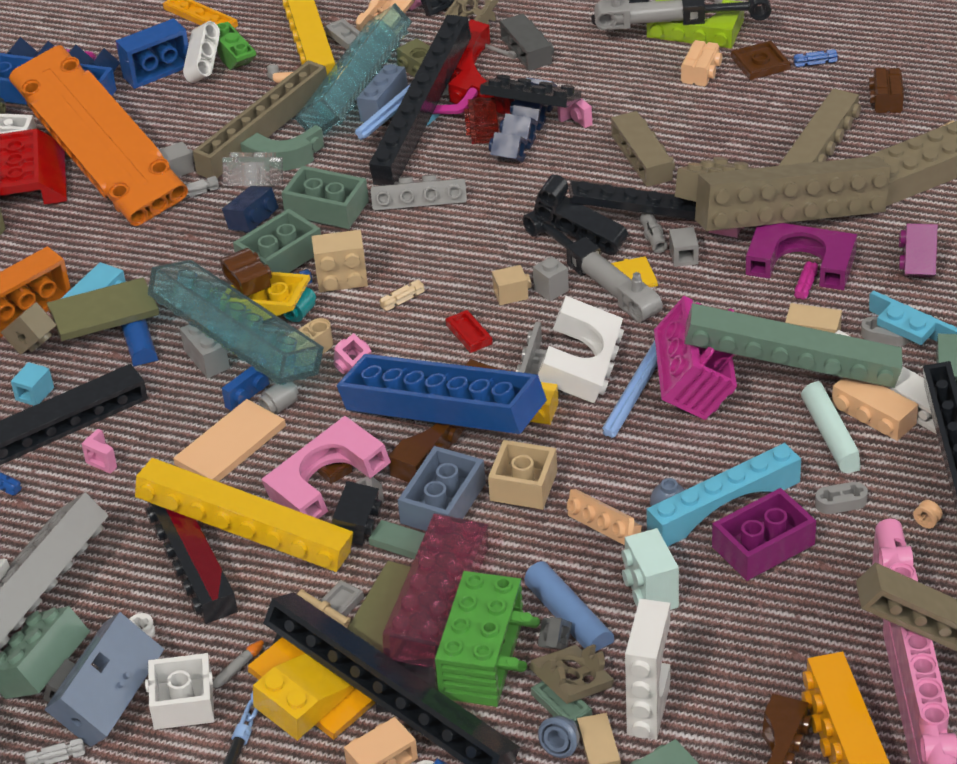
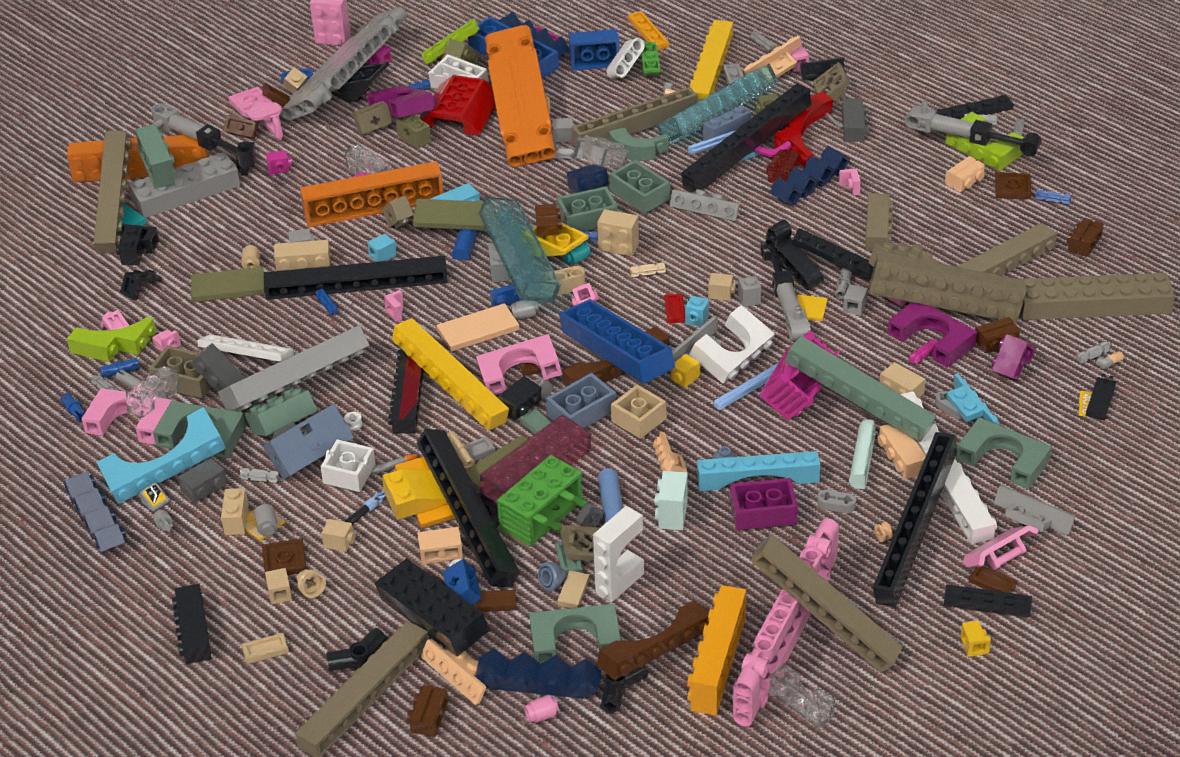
camera: 25 degrees right, 0 degrees up
black plate [480,75,582,108] -> none
none -> medium azure brick [685,296,709,327]
none -> reddish brown brick [975,317,1020,353]

